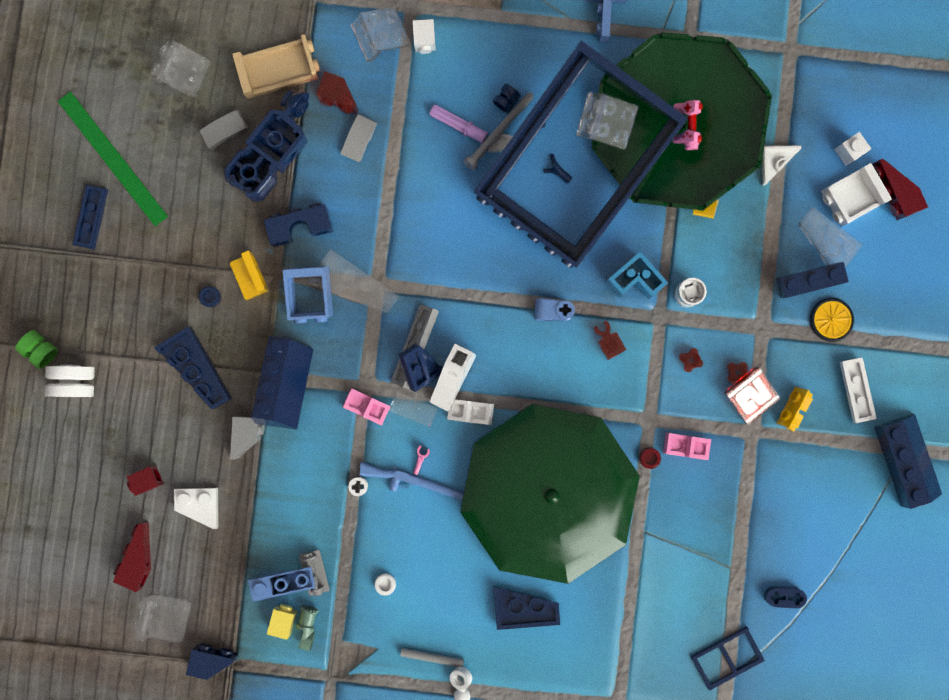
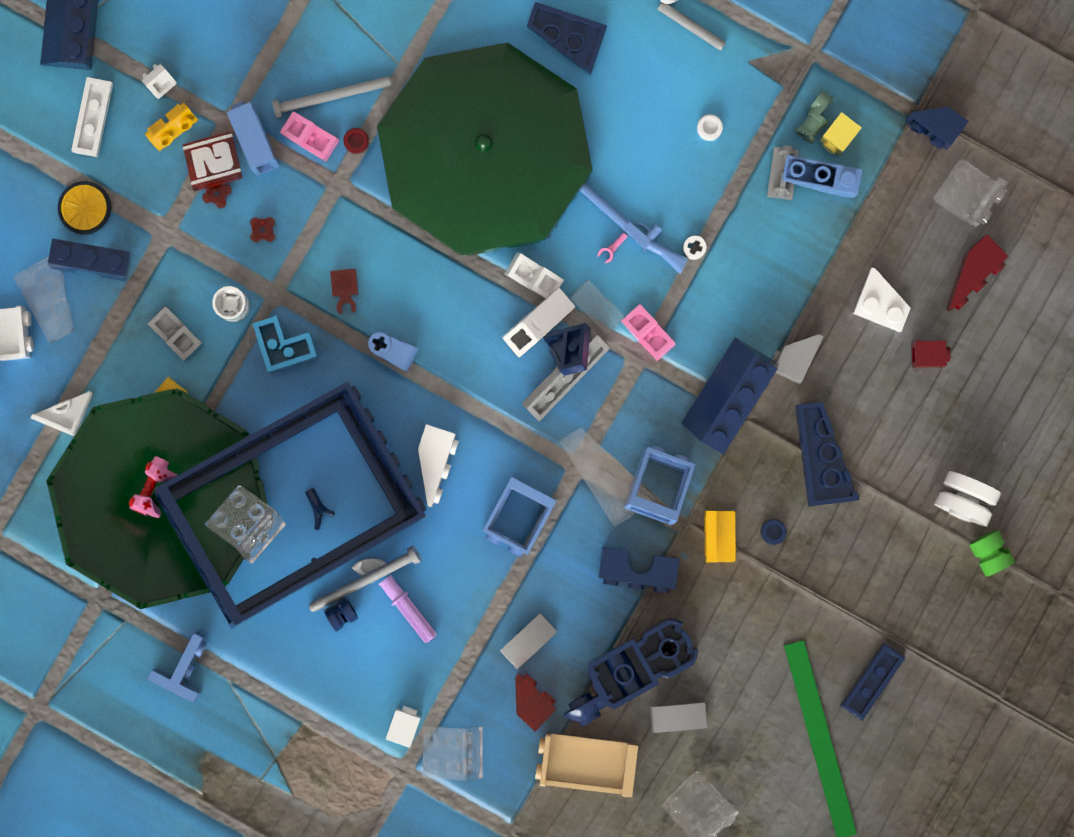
camera: 160 degrees left, 0 degrees up
none -> white tile [141,64,177,99]
none -> light grey slope [147,305,202,361]
none -> medium blue window [227,101,280,176]
none -> light grey bar [272,76,393,118]
none -> white slope [418,424,459,507]
none -> medium blue window [483,477,557,557]

